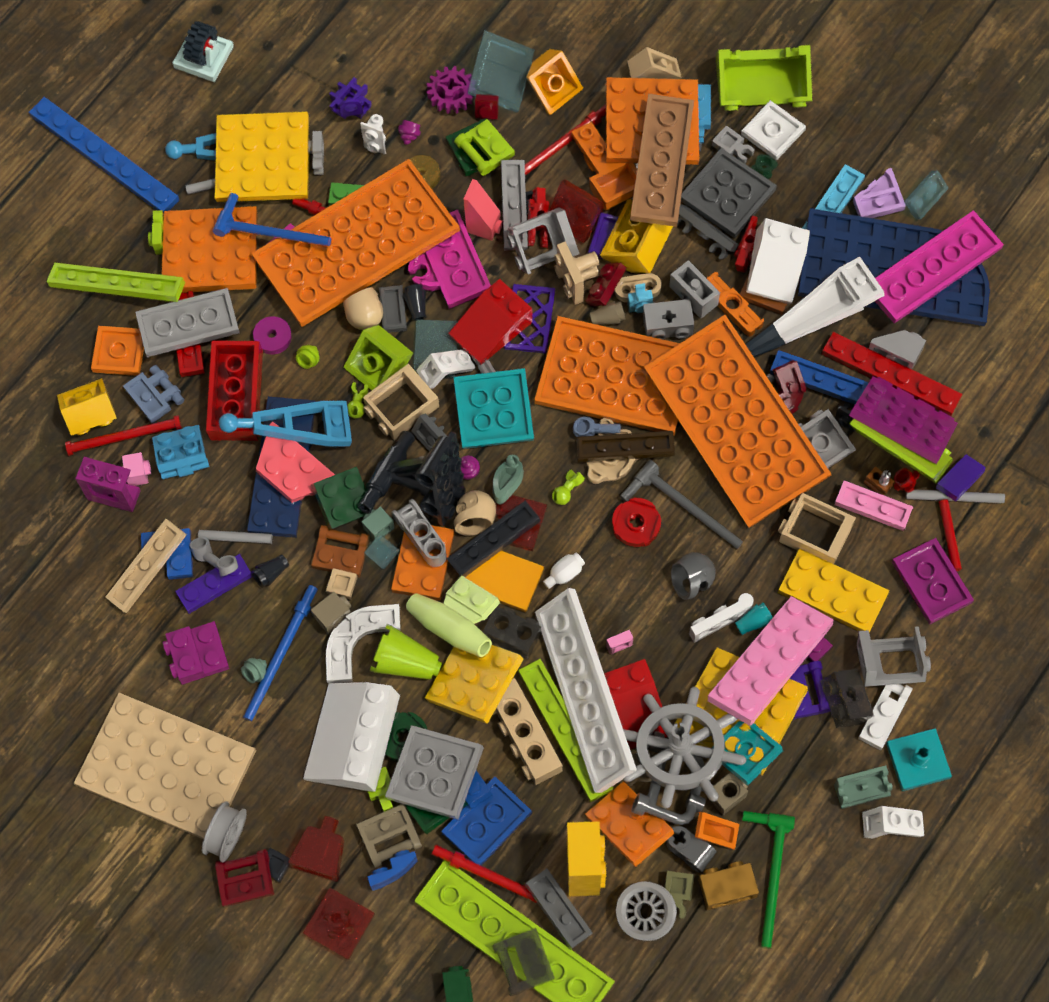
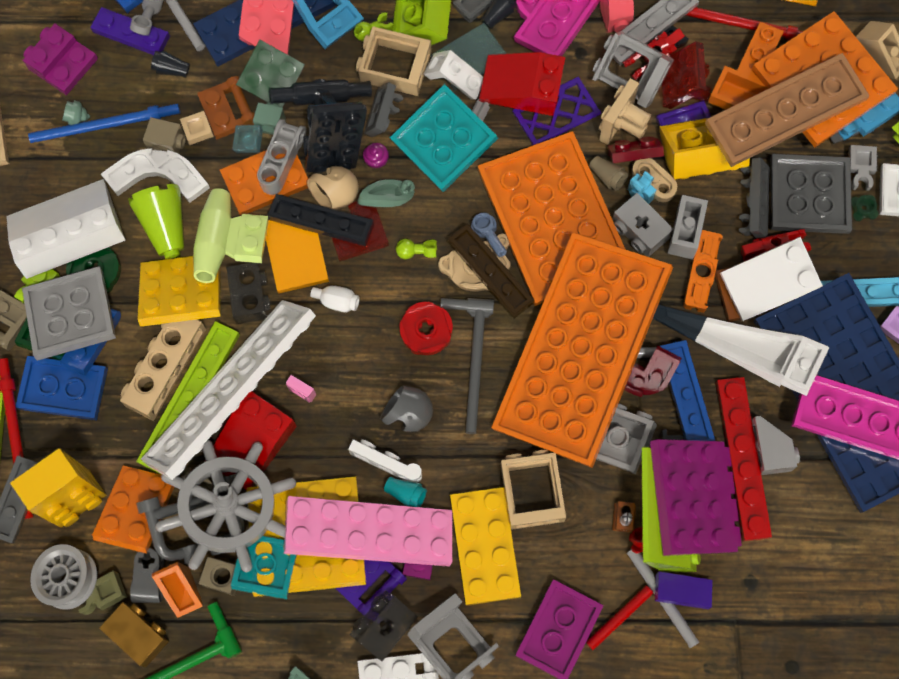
camera: 55 degrees right, 5 degrees up
bright pink plate [835,481,913,531] -> none

